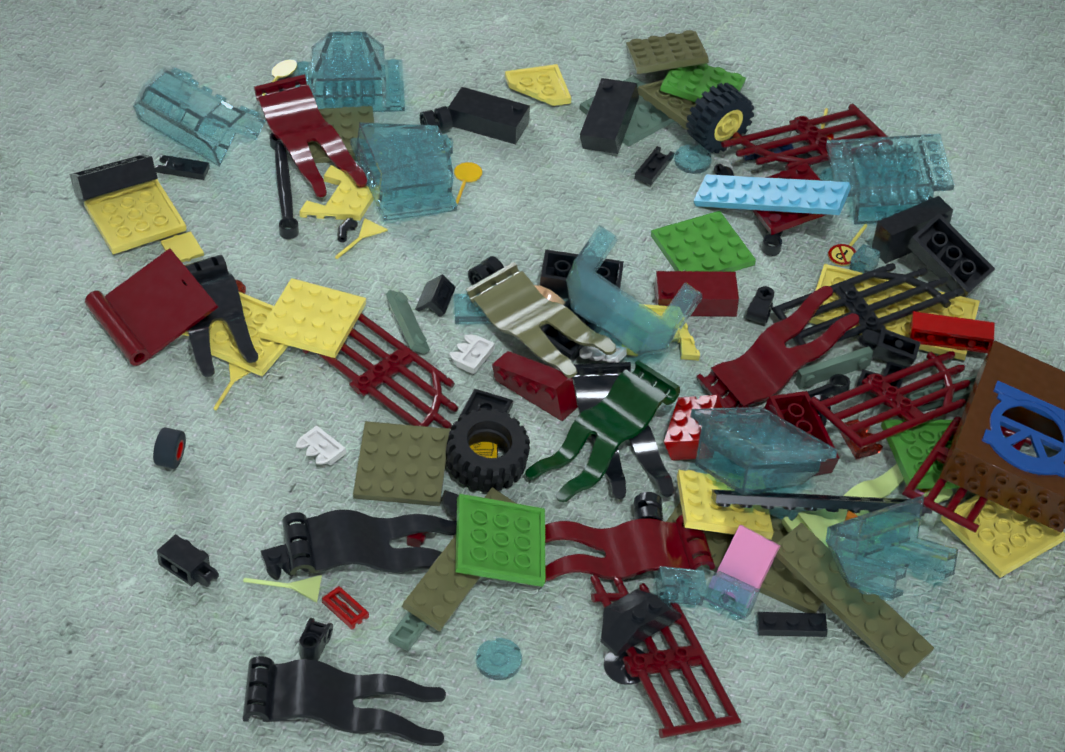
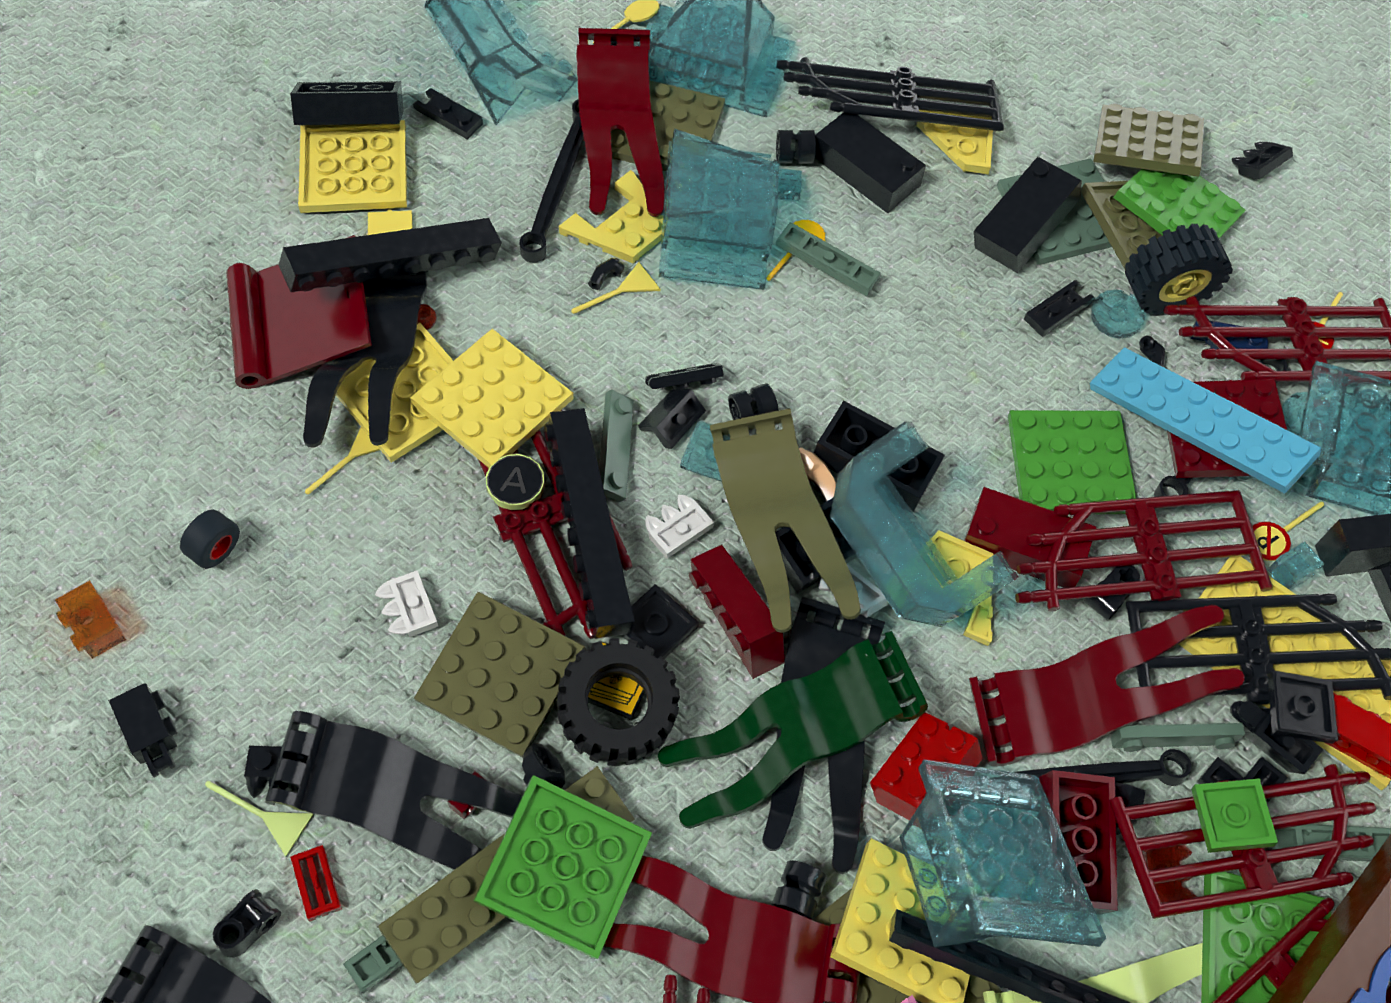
camera: 20 degrees right, 15 degrees up
none -> clear orange brick [55,580,126,659]
none -> black brick [278,218,502,292]
none -> black tile [486,454,545,510]
none -> black brick [544,408,635,639]
none -> black hinge [645,362,724,390]
none -> sand green plate [775,222,881,296]
none -> black piece [776,57,1004,131]
none -> dark red piece [1015,490,1273,612]
none -> bright green plate [1191,779,1278,853]
none -> black plate [1231,142,1293,179]
none -> black tile [1267,670,1338,744]

